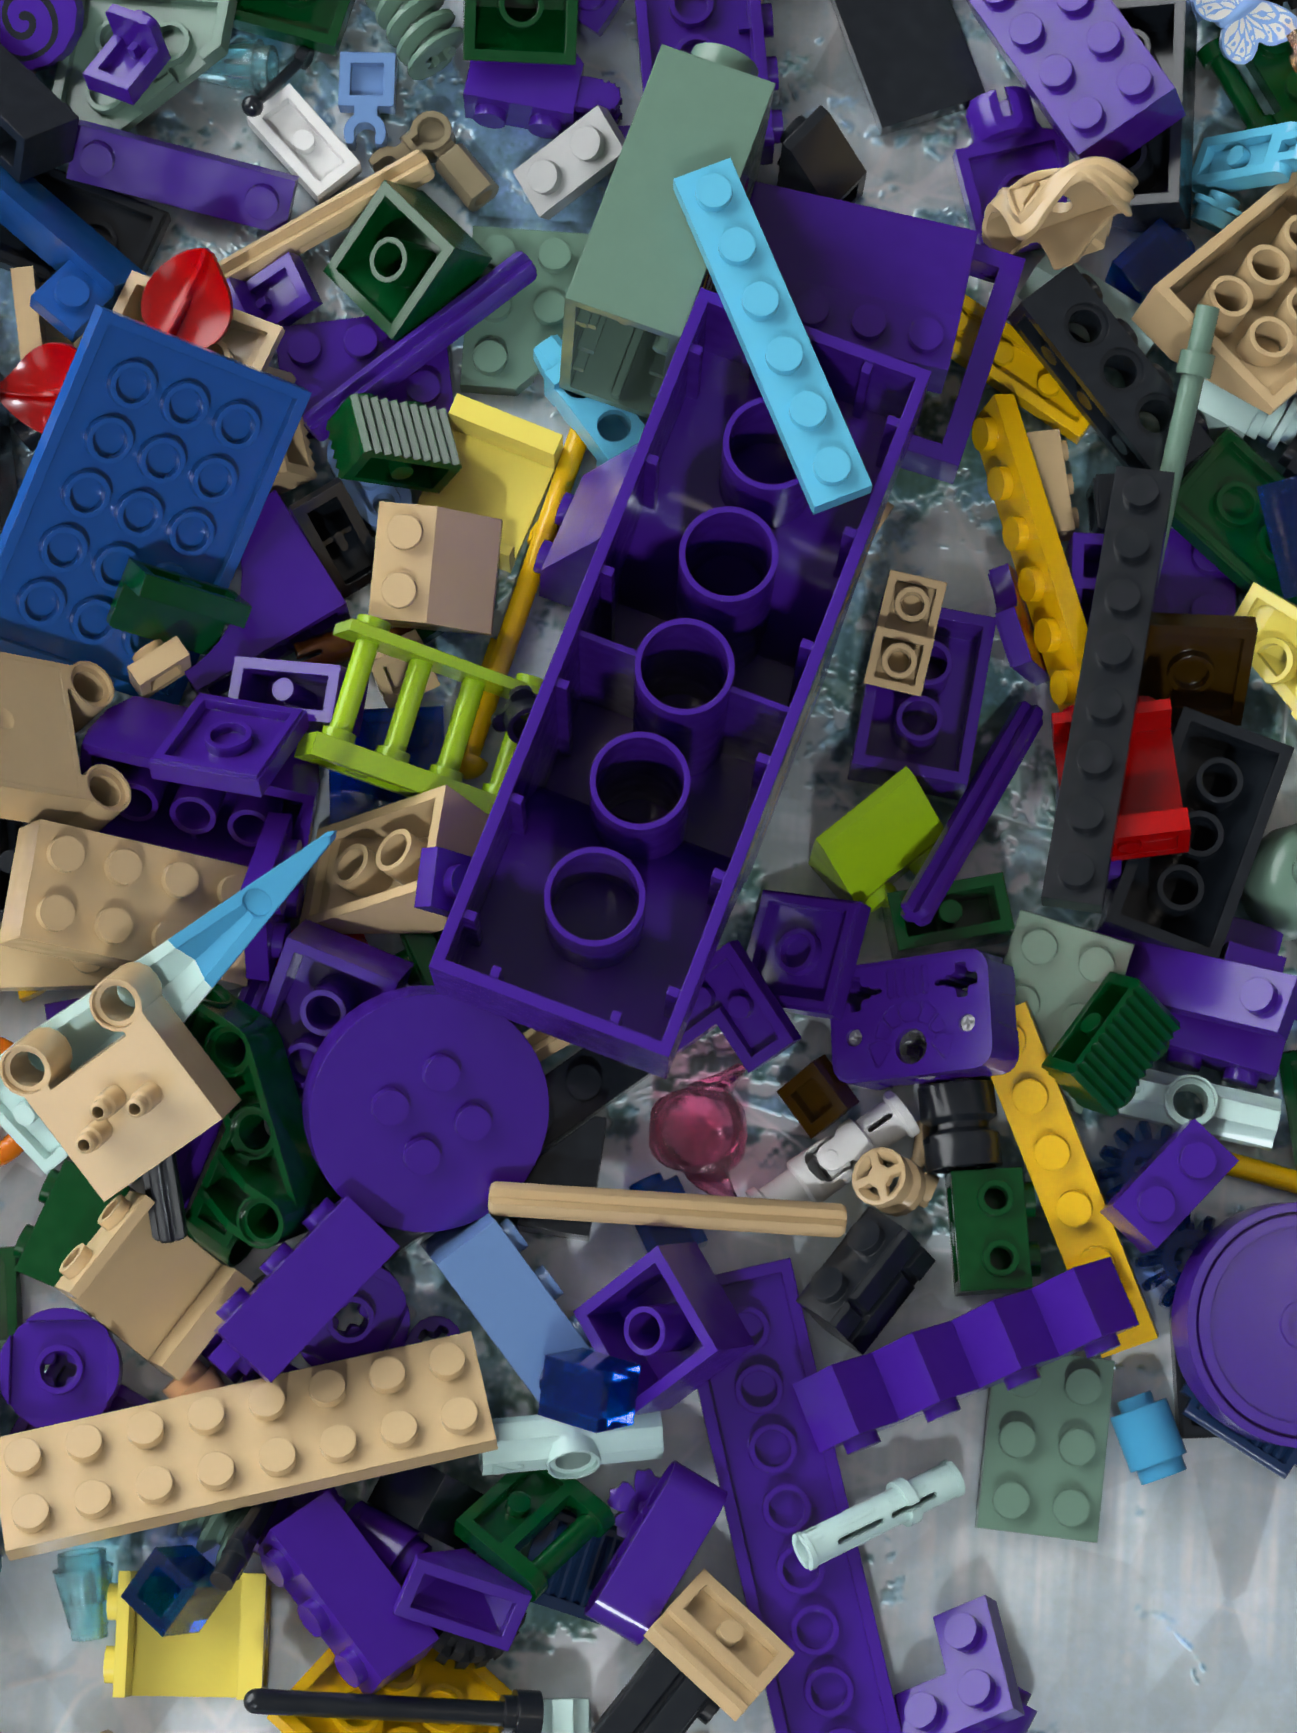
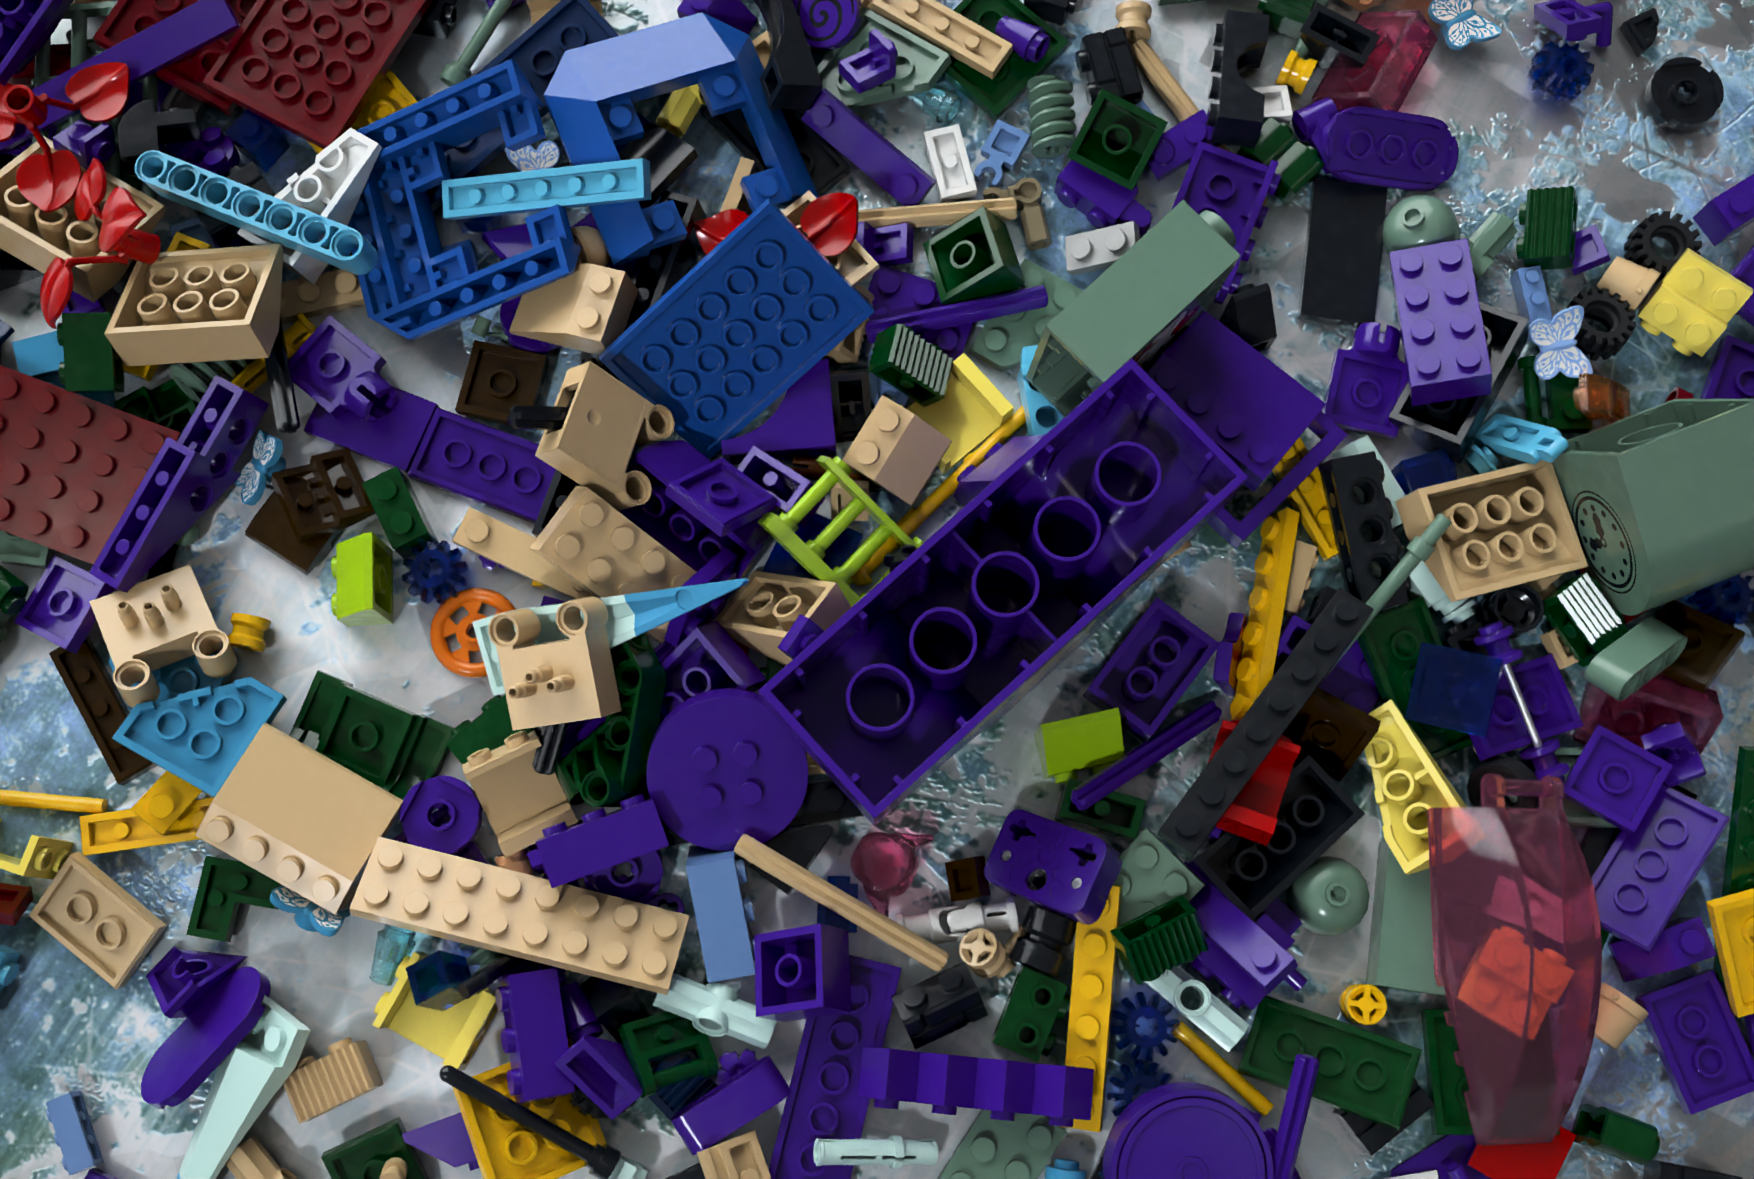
camera: 30 degrees right, 0 degrees up
dark green panel [106,558,252,655] -> none
tan plate [127,636,191,698] -> none
black hinge [241,45,314,117] -> none
clear blue brick [538,1347,641,1433] -> none
medium azure plate [673,158,873,515] -> none
dark purple plate [676,940,802,1073] -> none
dark purple tile [746,889,871,1021] -> none
tan slope [863,569,947,697] -> none
tan piece [982,156,1138,270] -> none
dark purple brick [1100,1118,1239,1254] -> none

